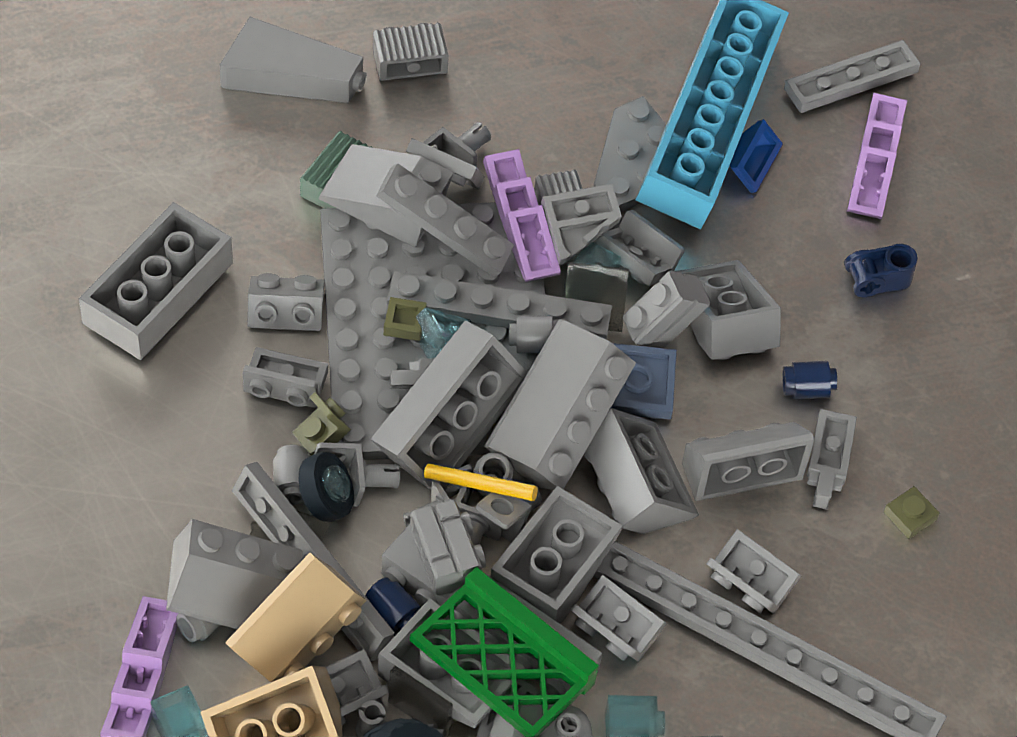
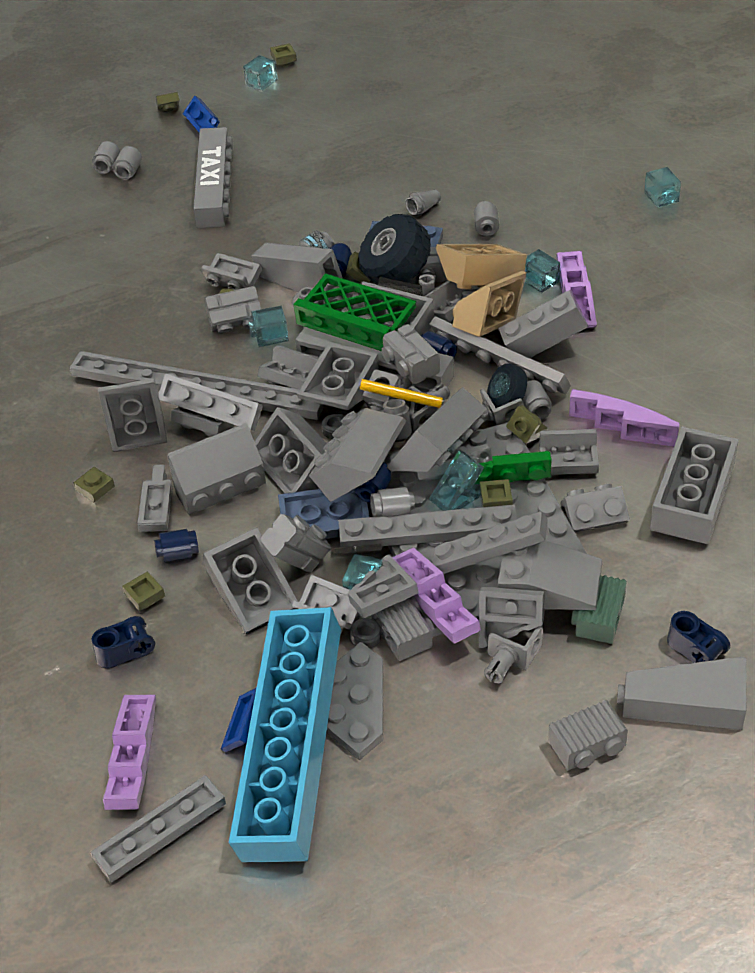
camera: 175 degrees right, 10 degrees down
none -> light grey slope [98,379,167,452]
none -> olive plate [122,571,165,611]
none -> light grey plate [158,373,263,431]
none -> green hinge [471,451,552,484]
none -> lavender slope [569,389,680,447]
none -> dark blue piece [667,611,730,663]

